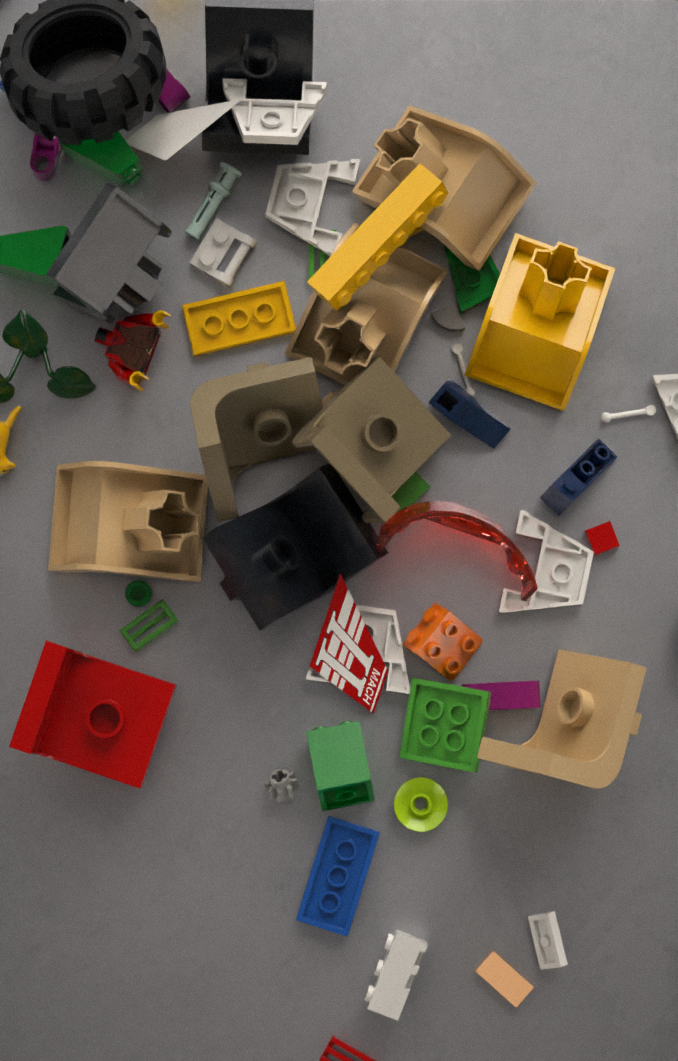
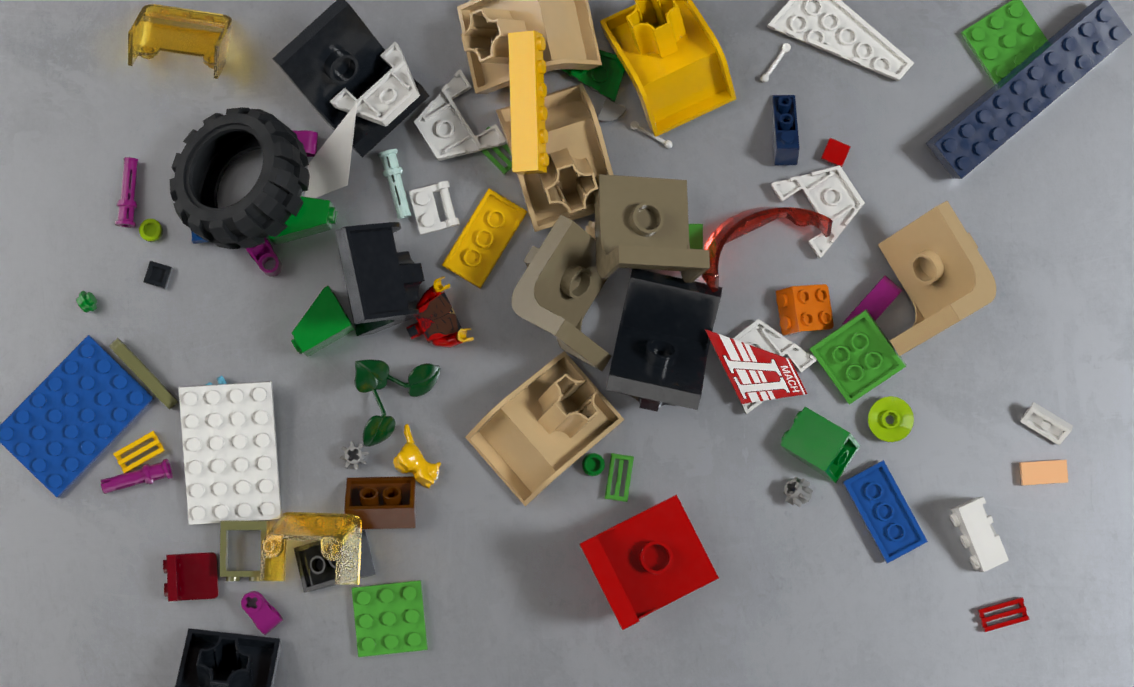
camera: 50 degrees left, 0 degrees up
dark blue slope [428,378,511,449] -> none

